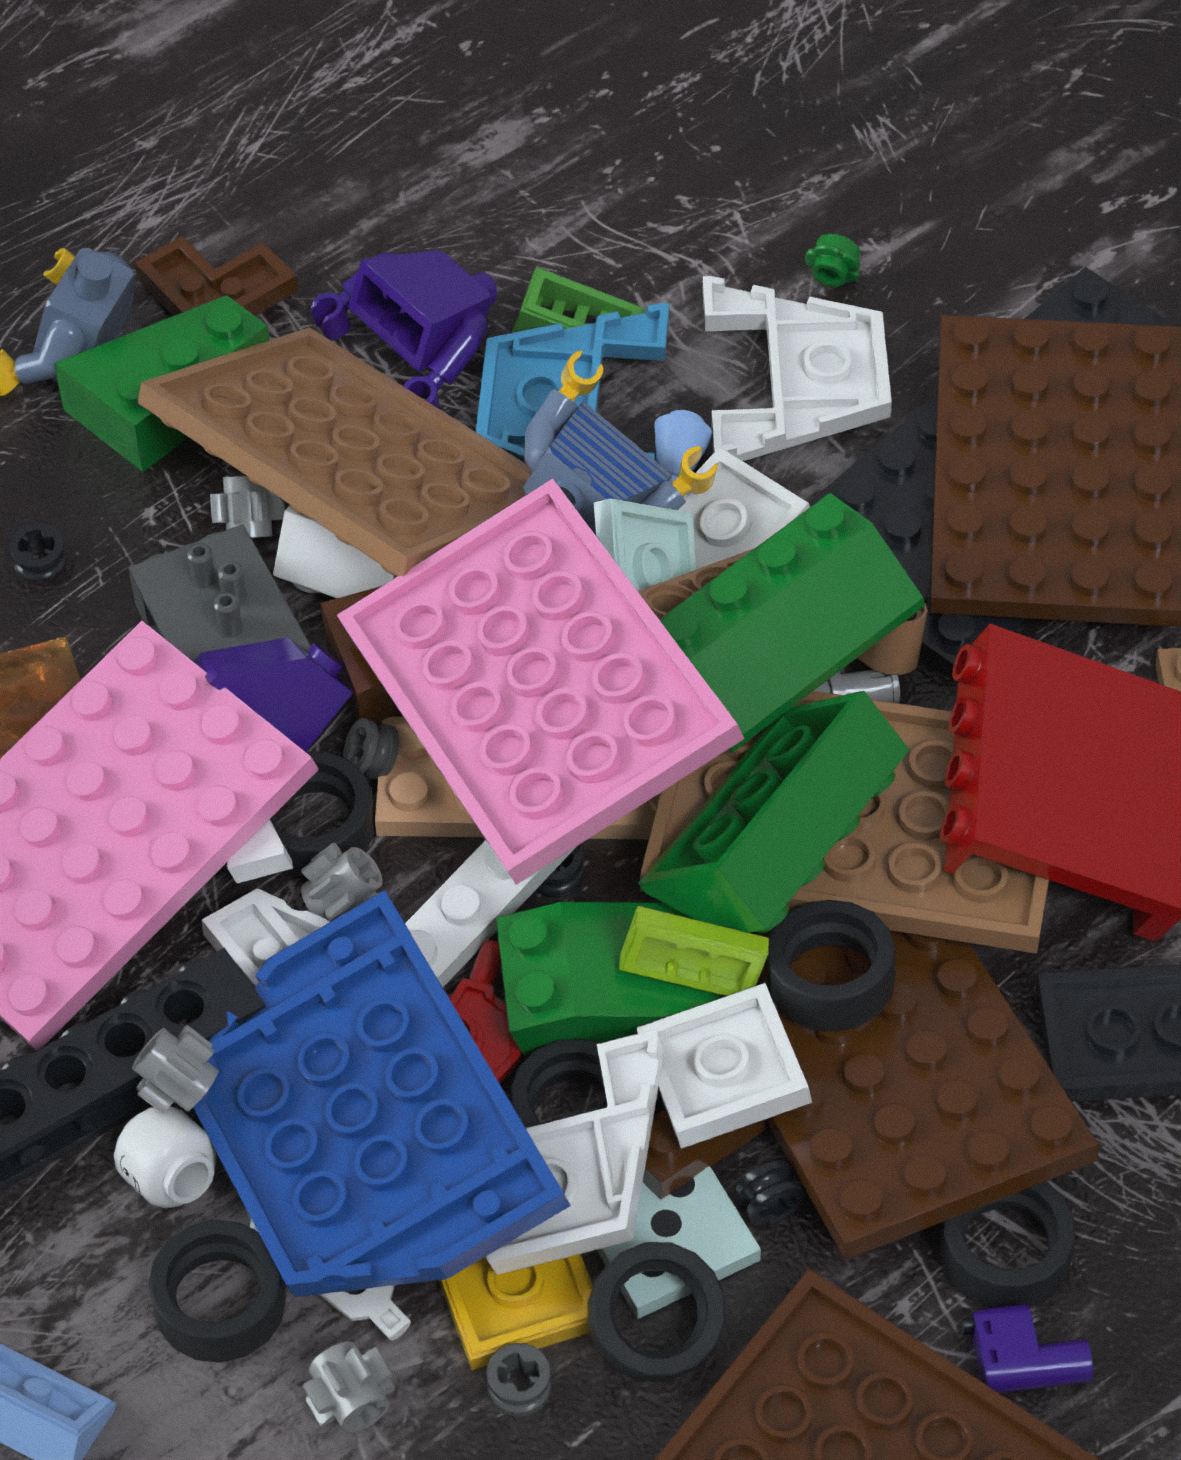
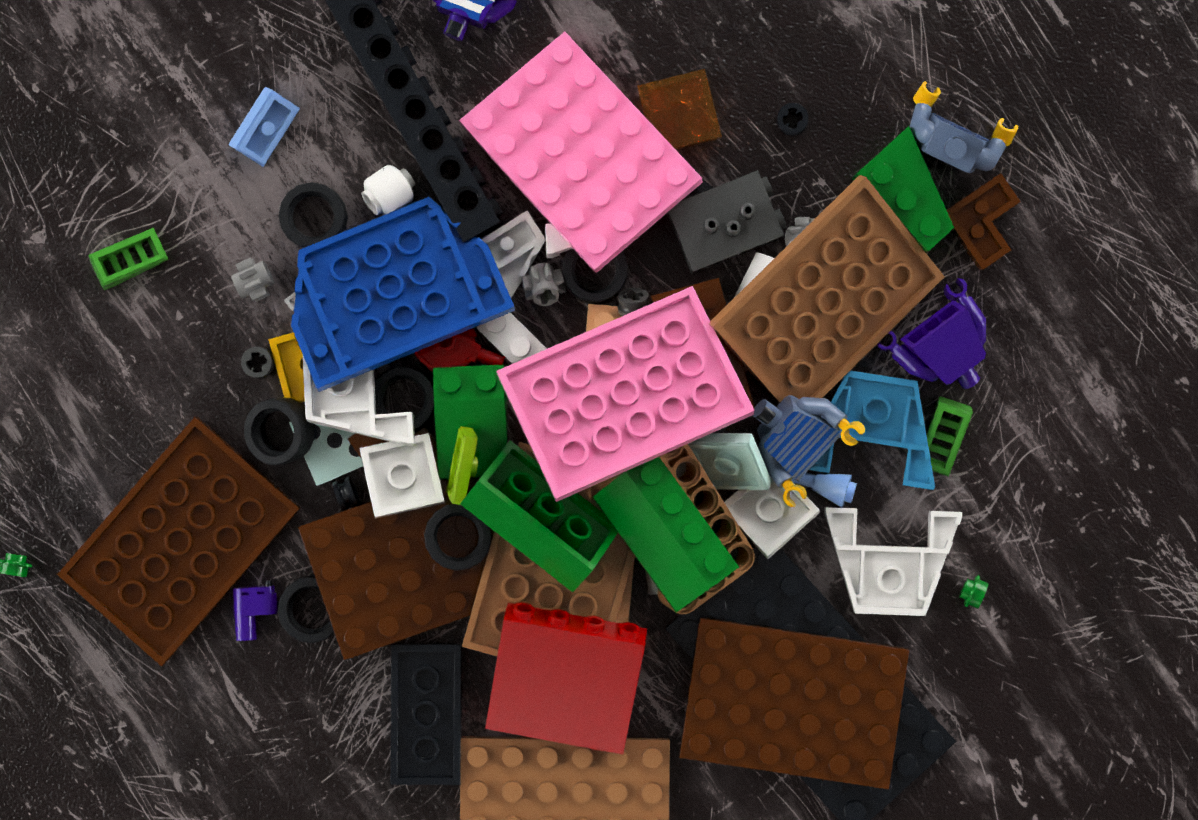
camera: 90 degrees right, 35 degrees up
light grey gear [132,1025,219,1114] -> none
dark purple slope [194,637,353,752] -> none

